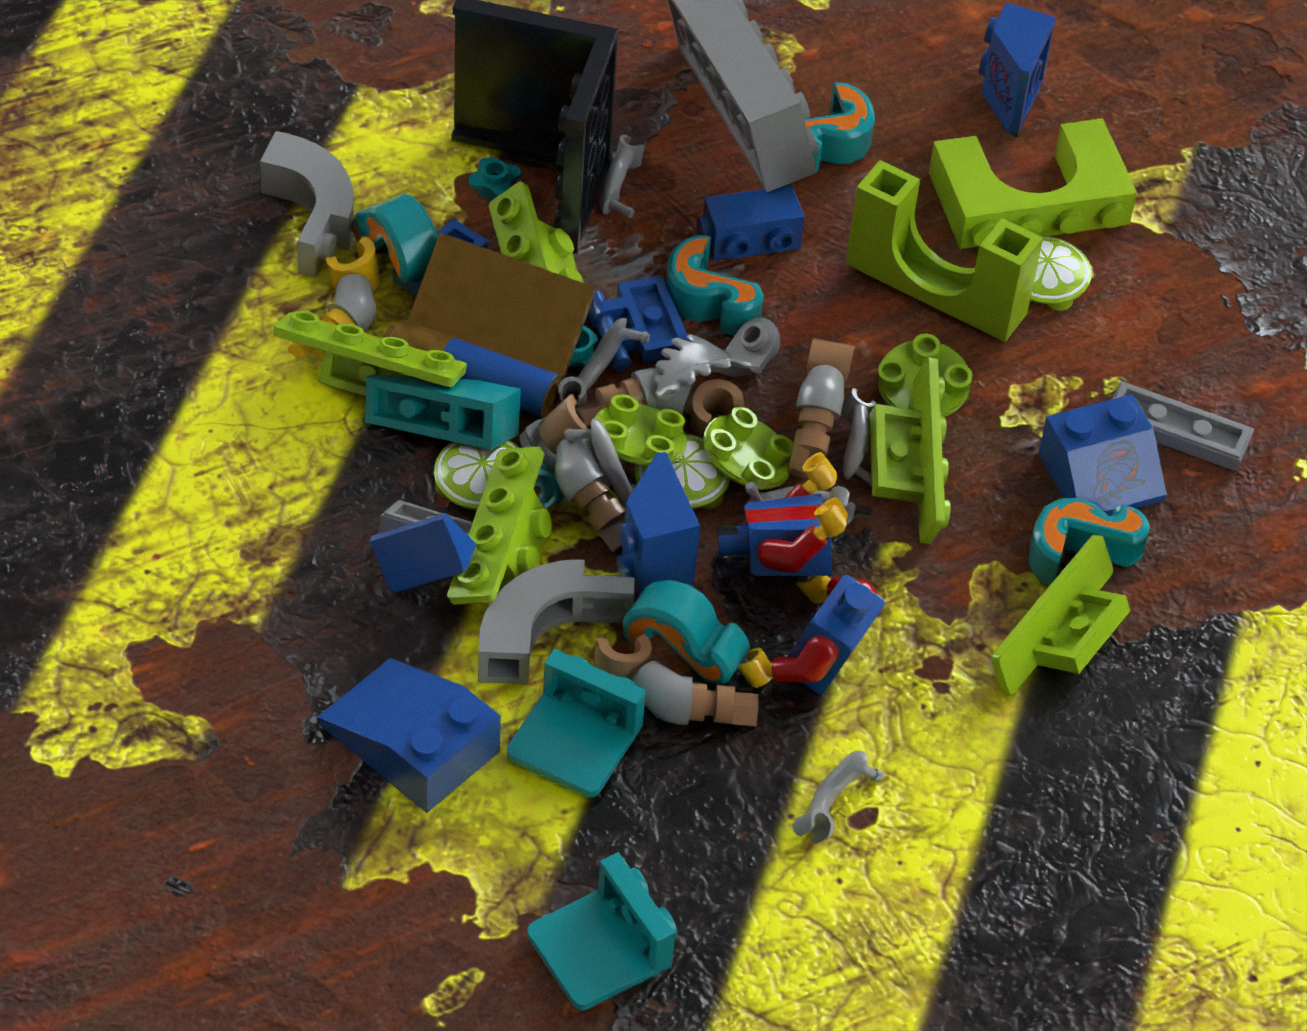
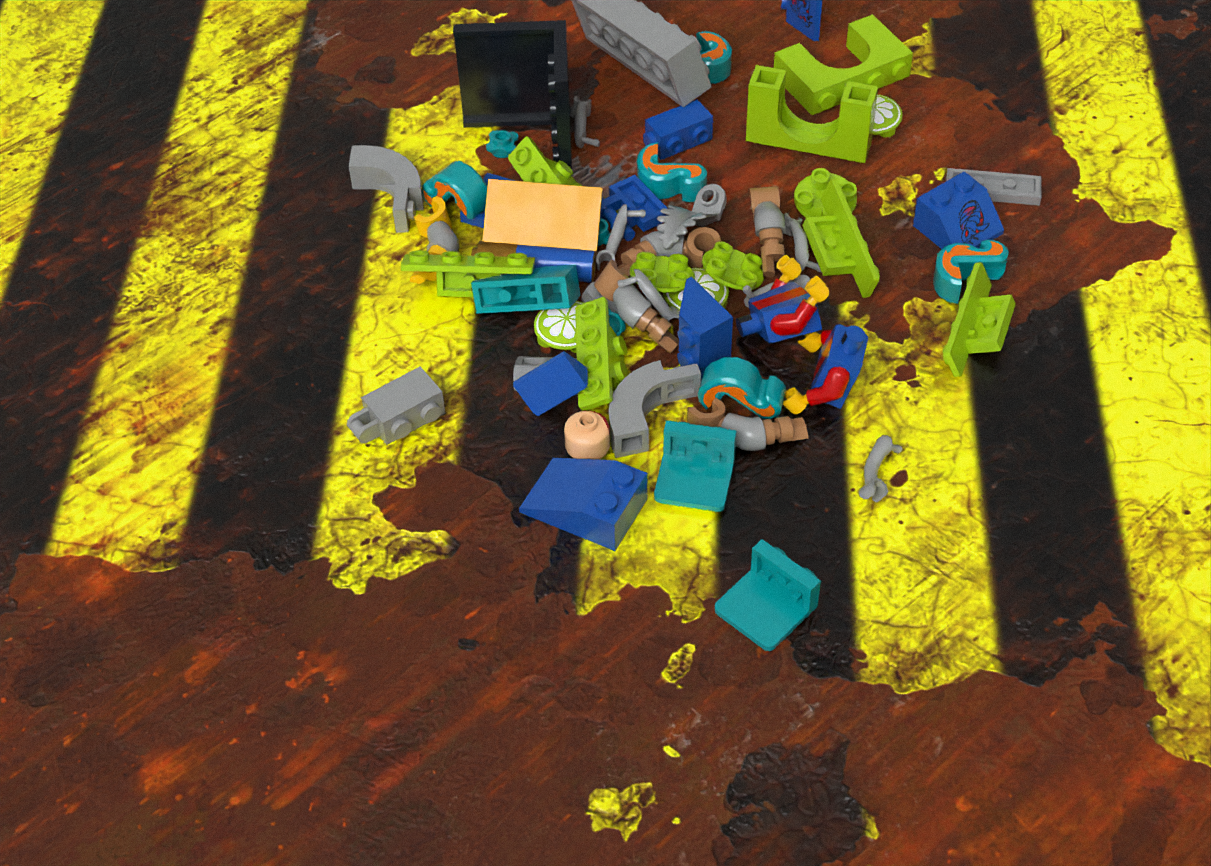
camera: 10 degrees left, 0 degrees up
none -> light grey brick [347,366,445,445]
none -> light nougat head [564,410,610,460]

